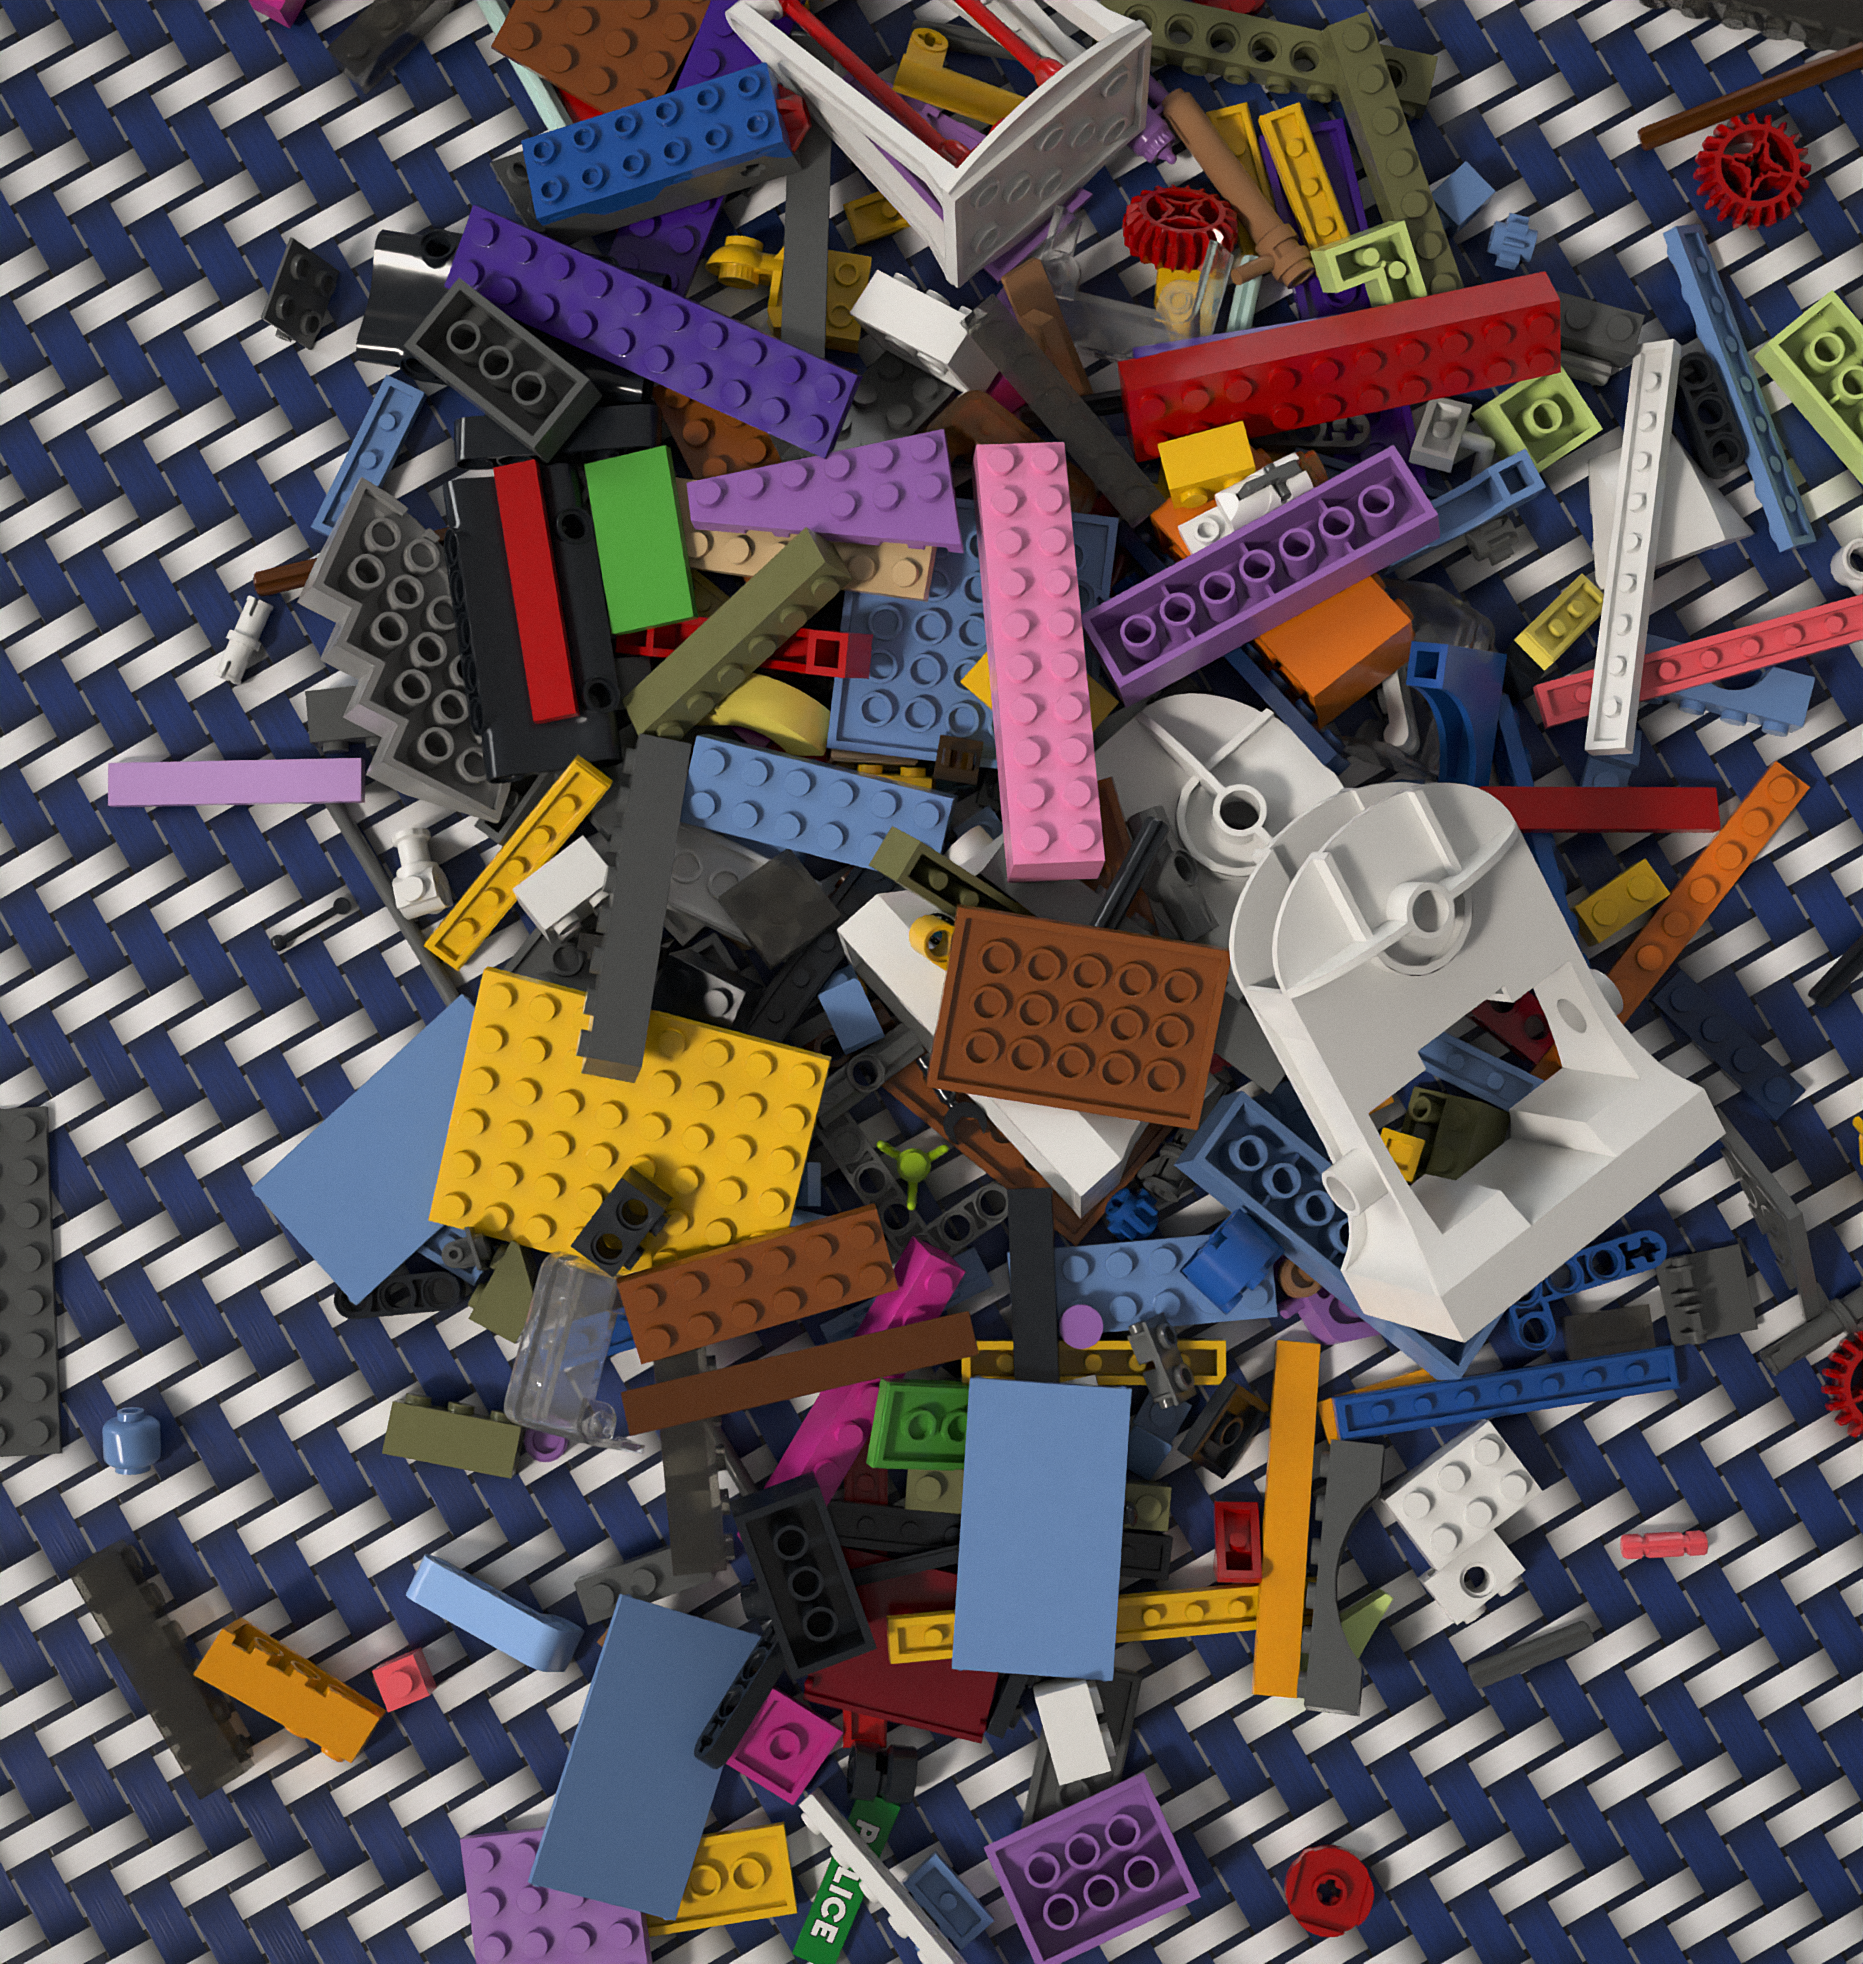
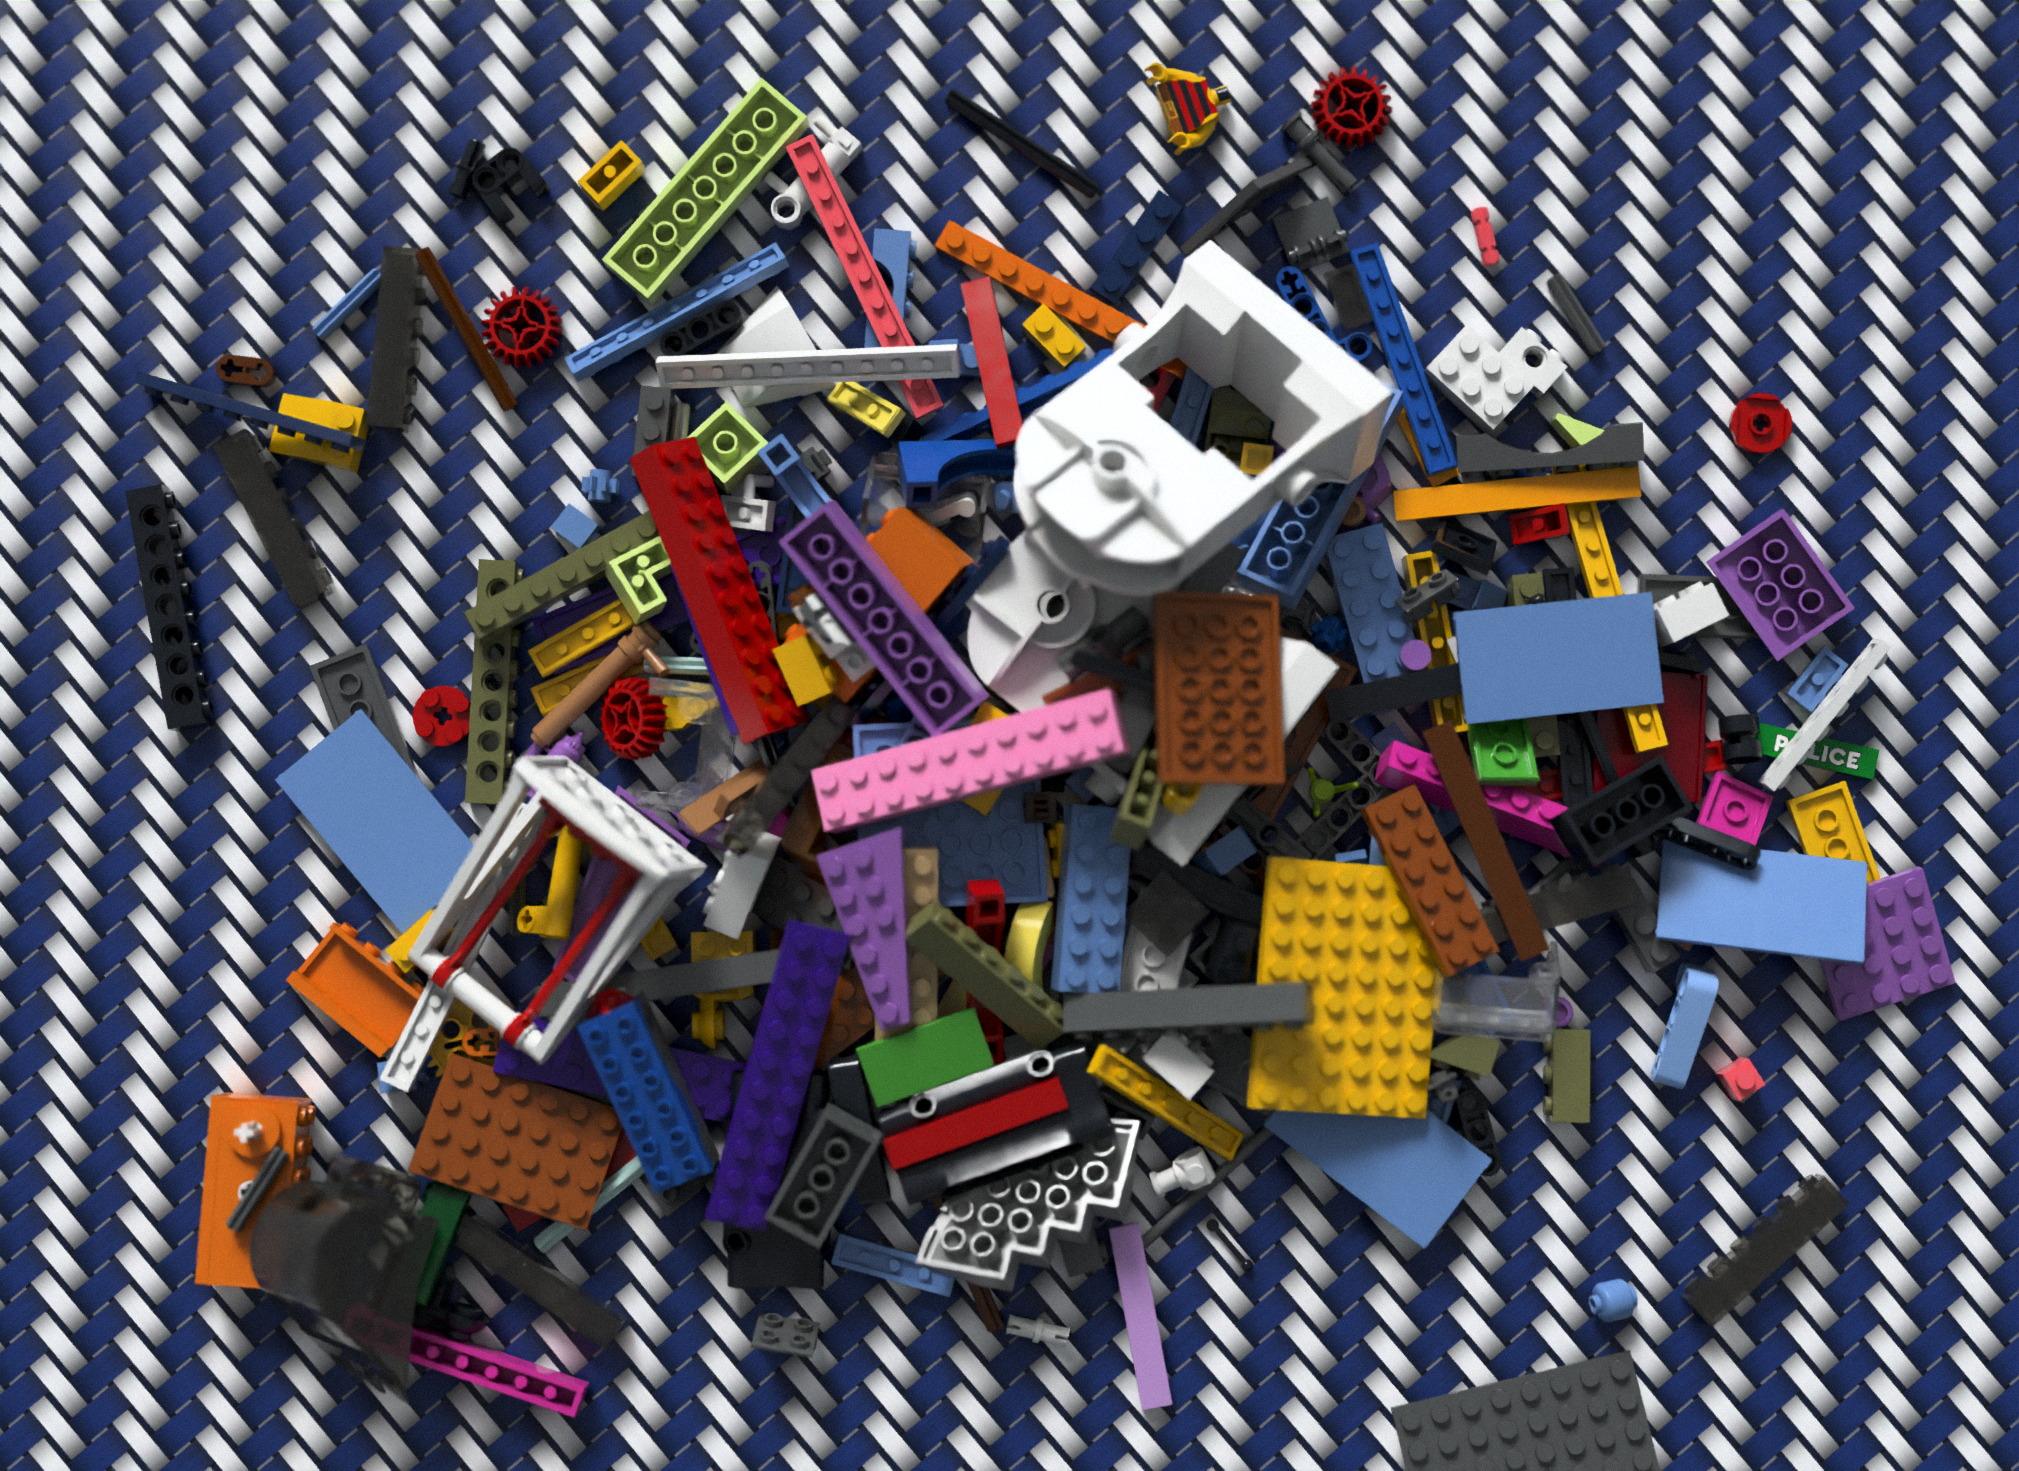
camera: 100 degrees left, 0 degrees up
light orange wedge [193,1617,387,1763] -> none
black brick [571,1166,673,1278] -> none
blue brick [1180,1208,1285,1315] -> none

